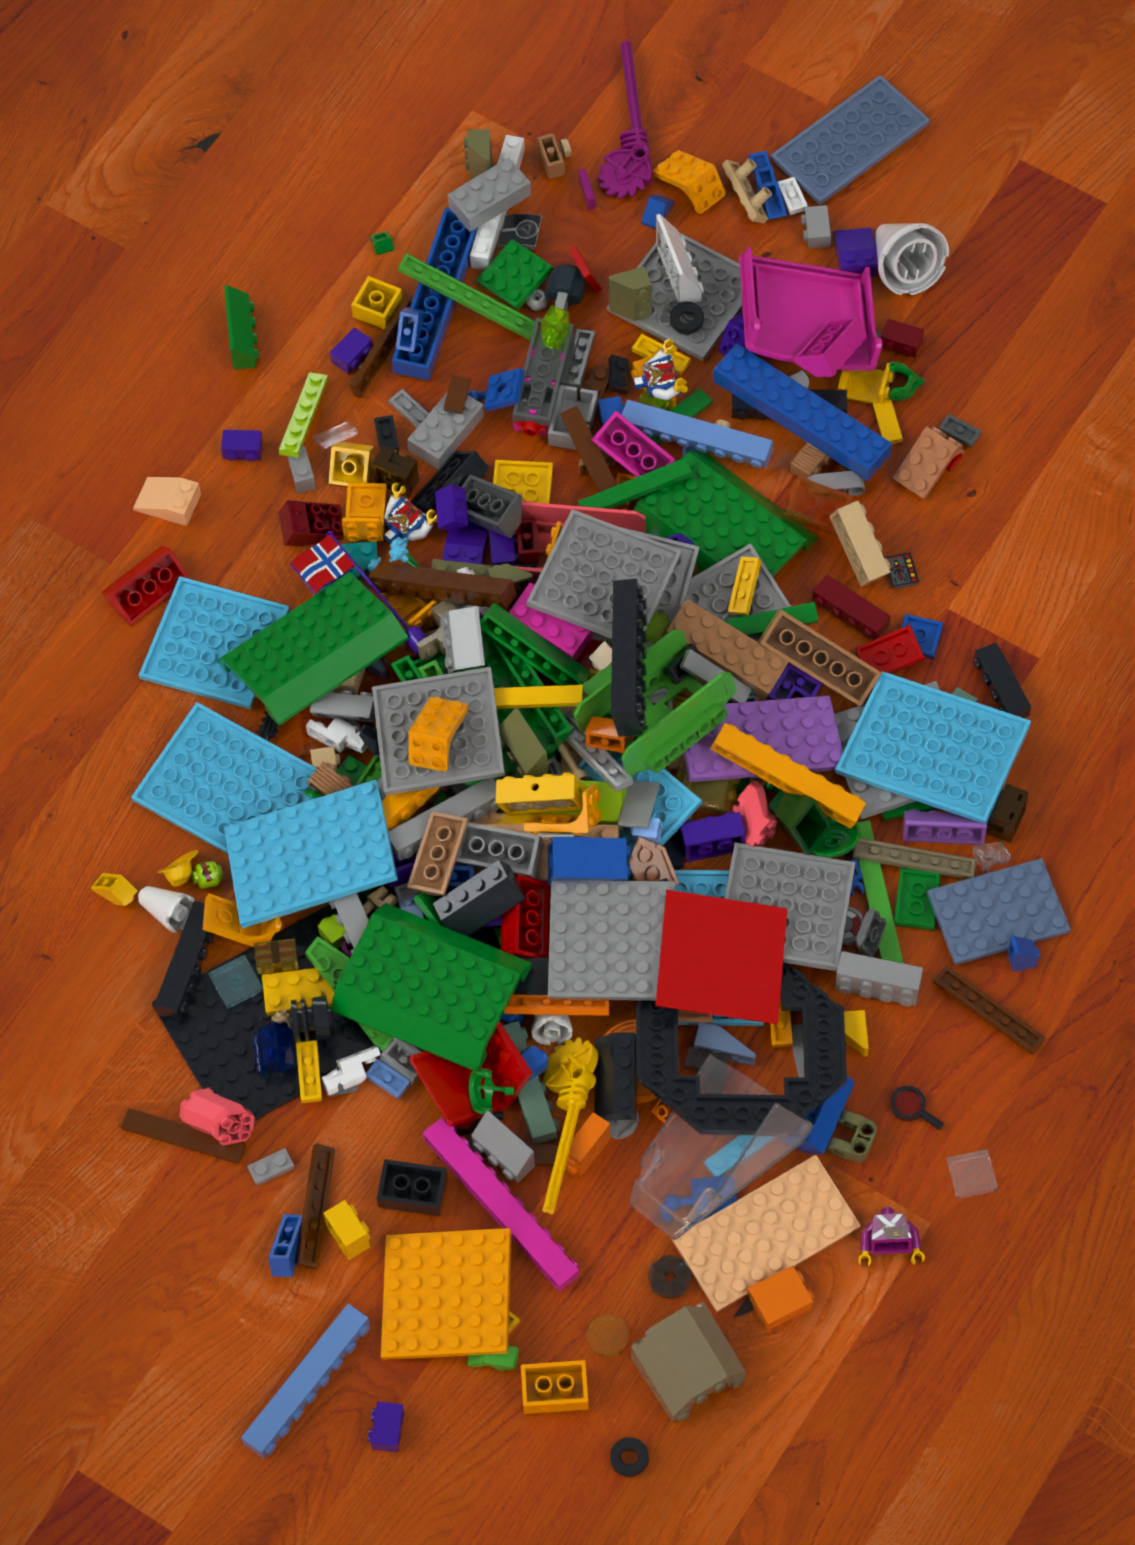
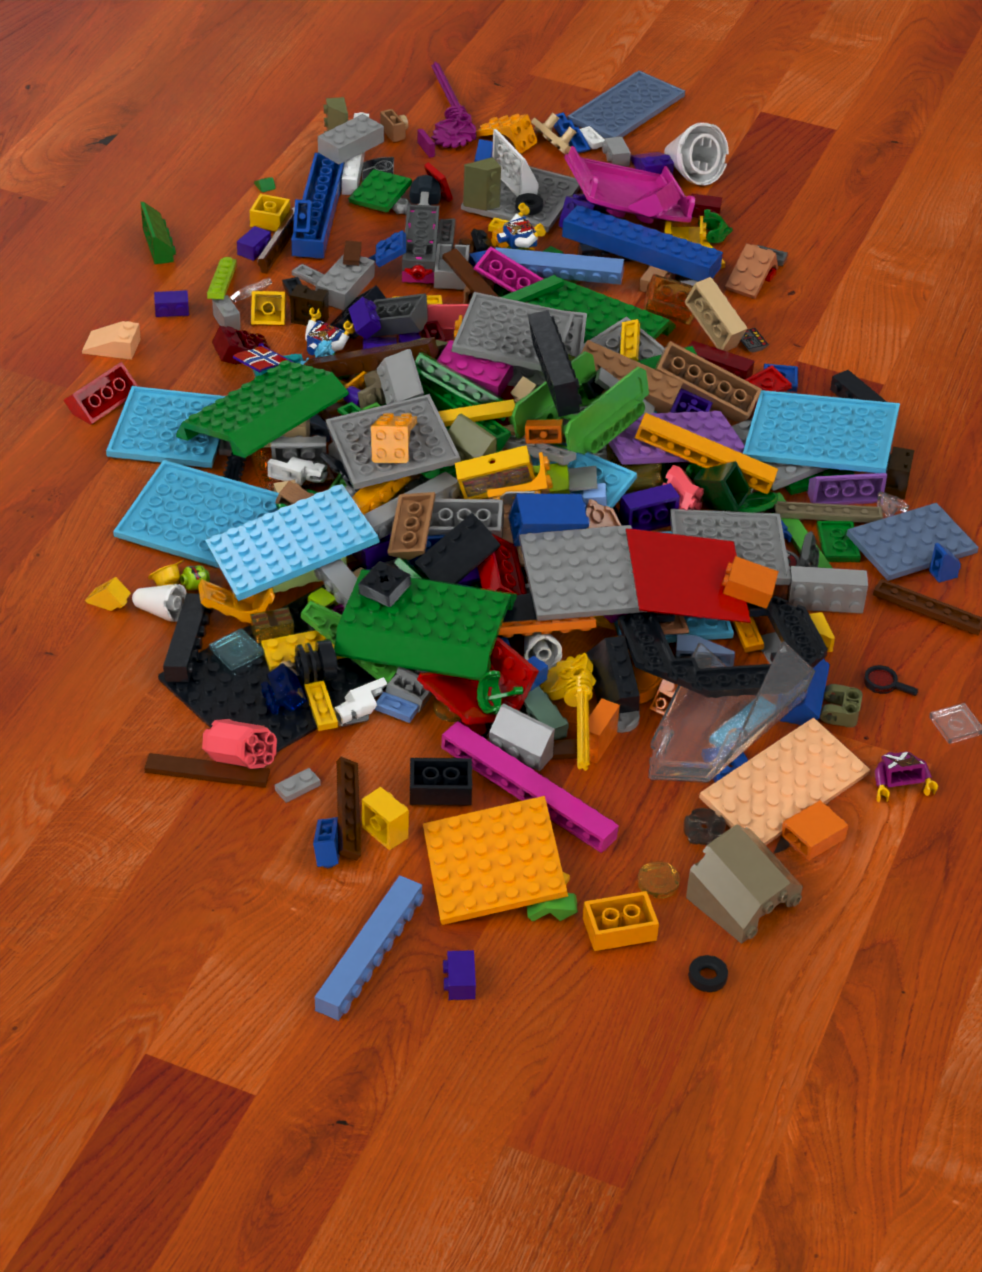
camera: 15 degrees left, 20 degrees down
light orange bracket [342,483,387,542] -> none
bright green tile [397,253,535,341] -> none
clear neon green brick [541,305,570,350] -> none
none -> black brick [358,561,412,607]
none -> orange brick [722,556,779,609]

